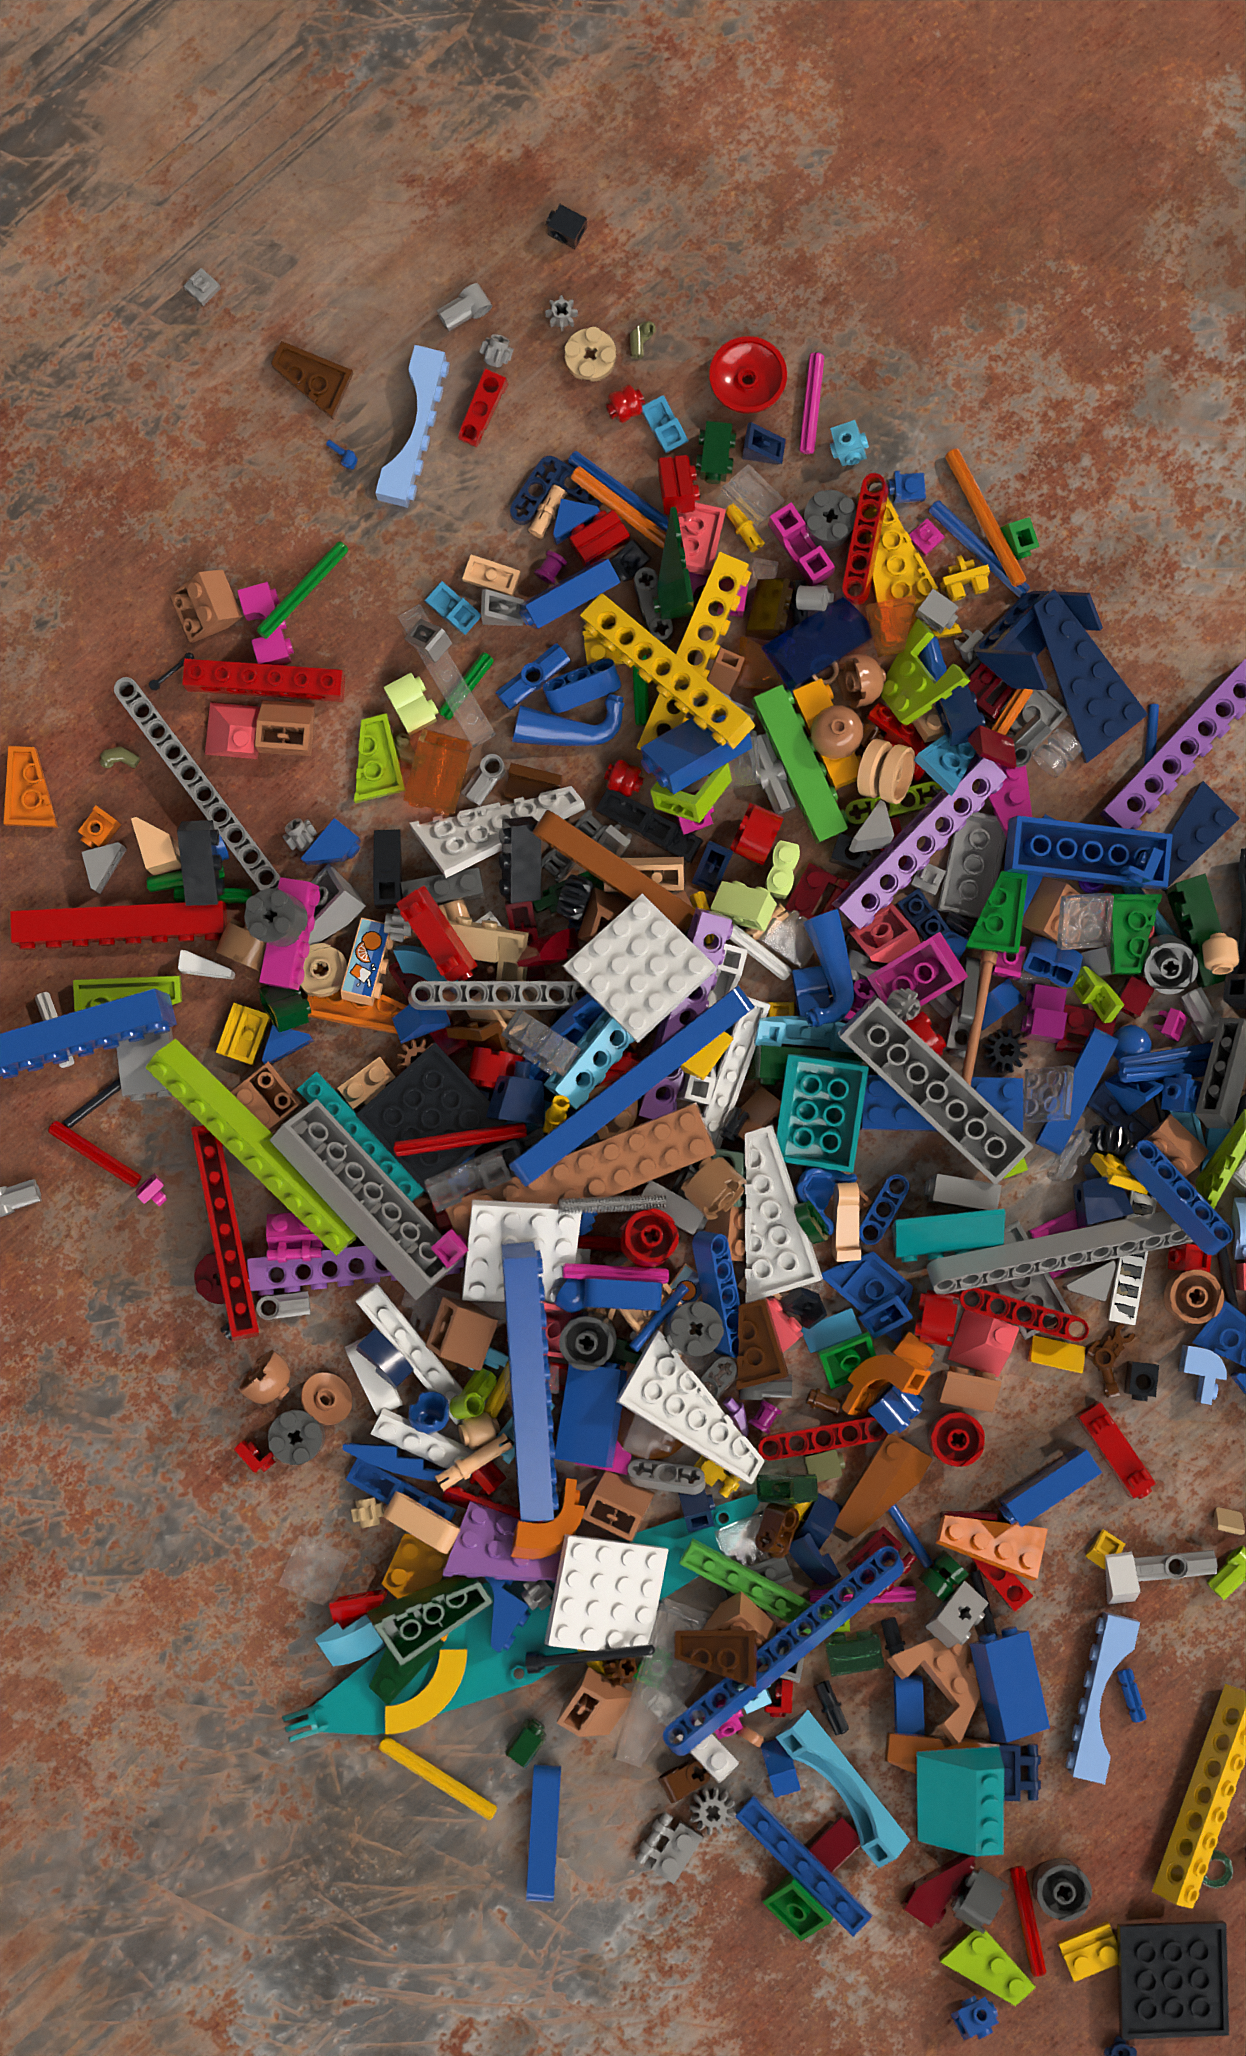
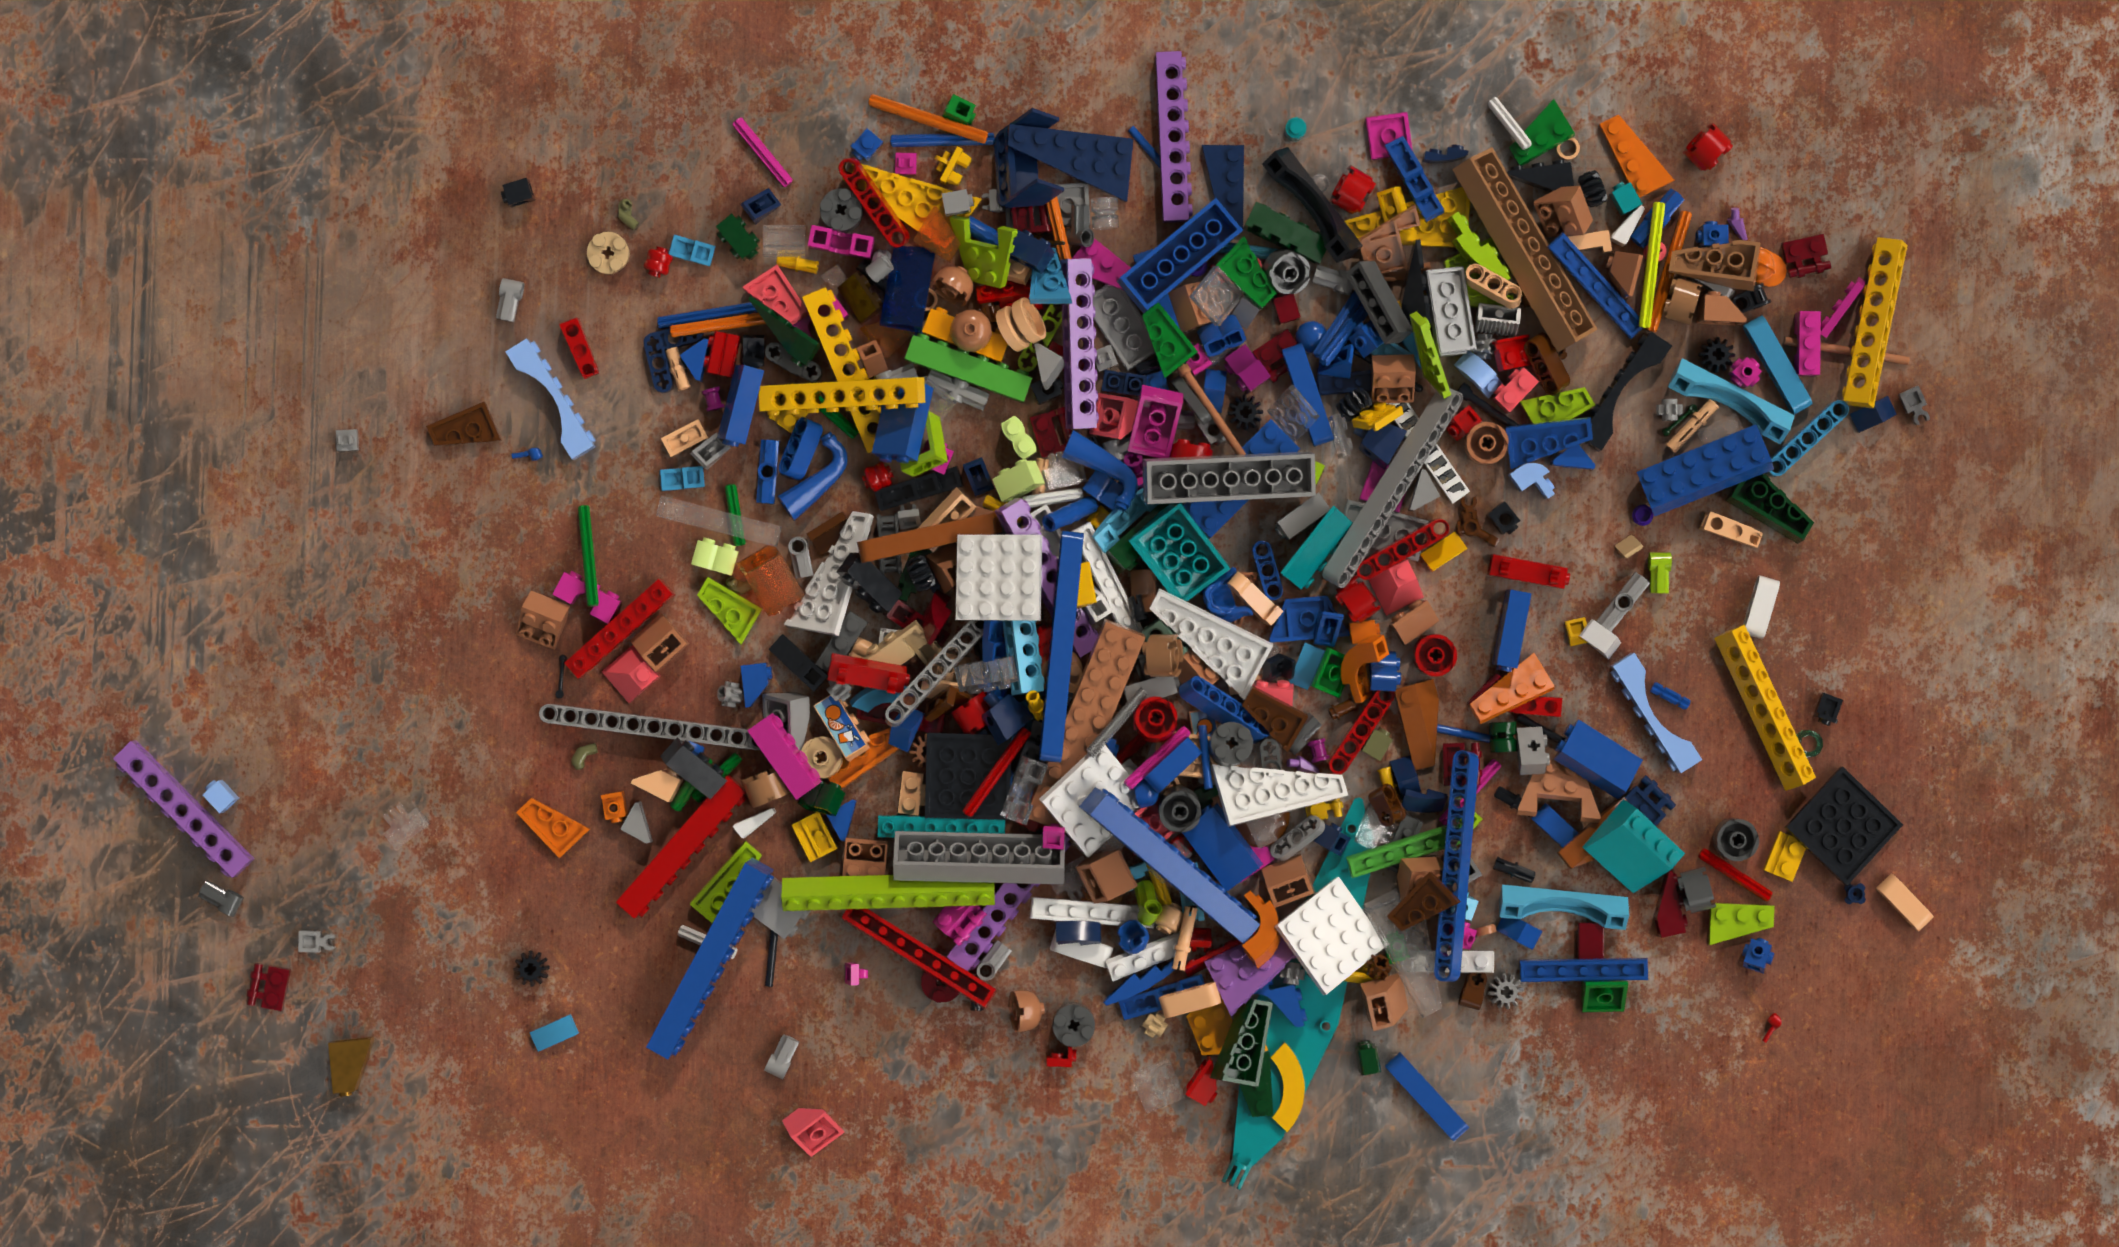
camera: 50 degrees left, 5 degrees up
red axle [48,1121,142,1187] -> none
dark grey brick [245,888,308,947] -> none
nougat dish [301,1373,353,1425] -> none
medium azure slope [315,1614,386,1666] -> none
yellow axle [378,1736,497,1820] -> none
light grey slope [404,619,452,663] -> none
light grey gear [479,334,514,367] -> none
black piece [525,1644,655,1674] -> none
light grey gear [546,296,578,331] -> none
light grey plate [635,1811,703,1884] -> none
red brick [658,455,700,515] -> none
red dish [709,336,787,414] -> none
red brick [729,803,784,865] -> none
clear green brick [756,1473,818,1504] -> none
red bracket [764,1678,793,1718] -> none
dark green beam [794,1200,828,1244] -> none
clear green brick [824,1629,885,1677] -> none
medium azure brick [830,420,869,467] -> none
light grey gear [887,988,920,1021] -> none
dark red slope [967,725,1017,769] -> none
lime slope [1072,966,1124,1023] -> none
blue bracket [1120,847,1164,885] -> none
blue beam [1124,1140,1233,1255] -> none
dark pink tile [1153,1008,1188,1042] -> none
light nougat head [1202,933,1239,975] -> none
none -> blue axle [1042,496,1098,532]

